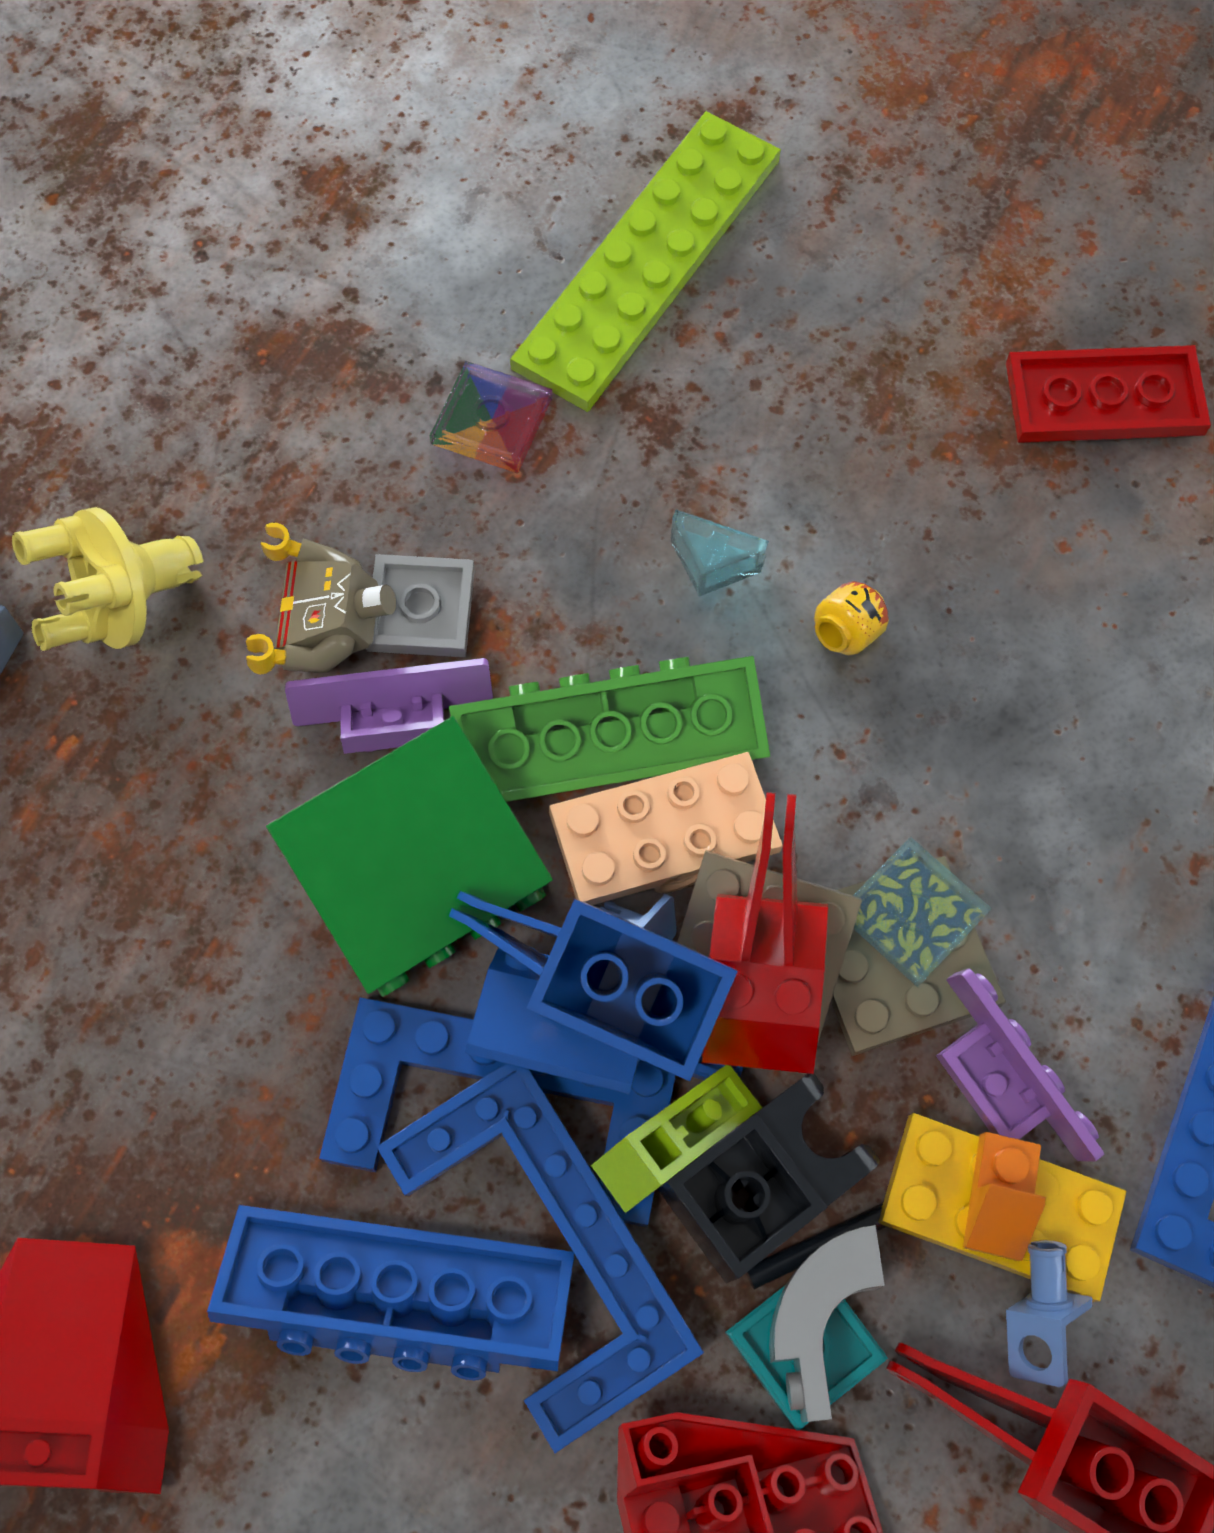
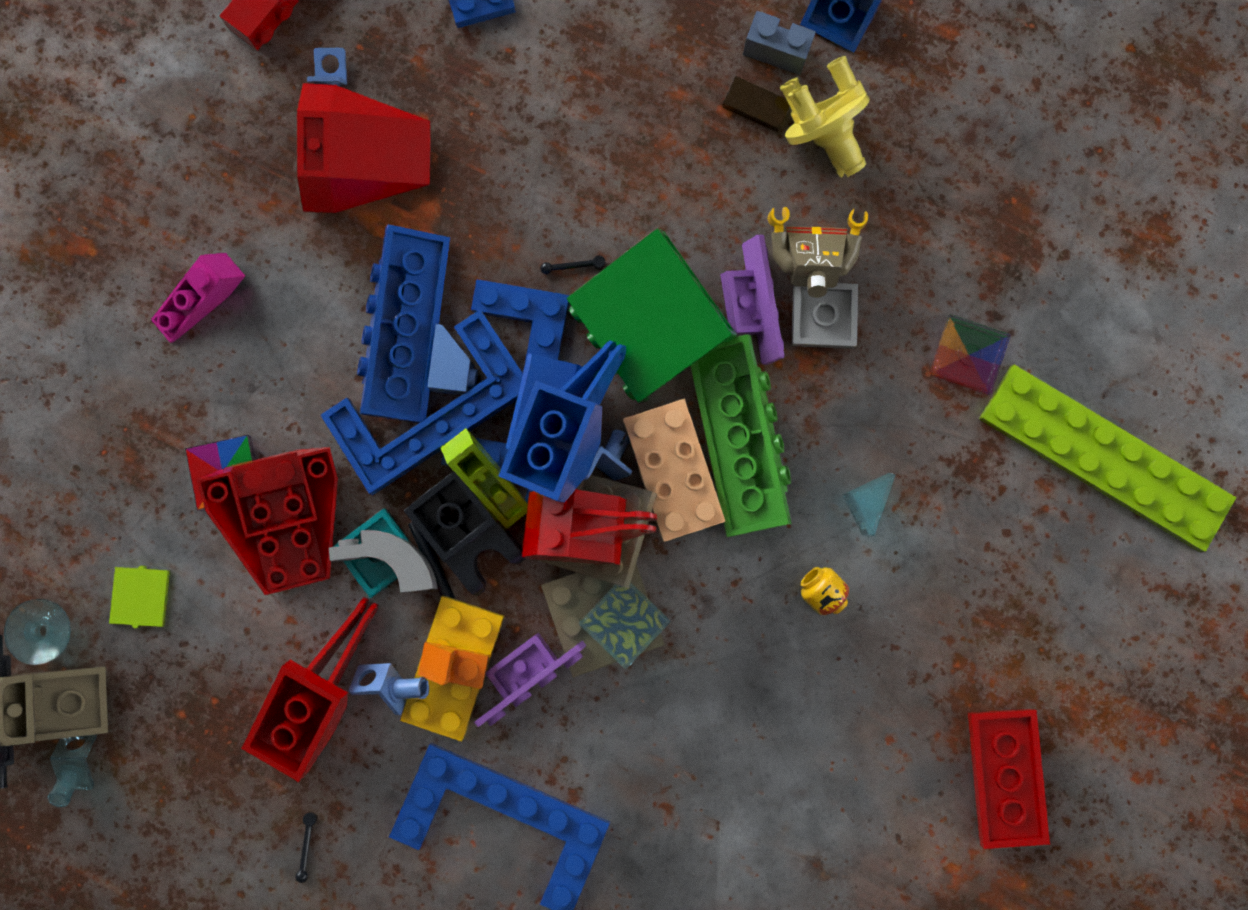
camera: 90 degrees right, 15 degrees up
none -> medium blue slope [427,324,478,395]
none -> black hinge [540,255,605,275]
none -> dark brown tile [722,76,790,132]

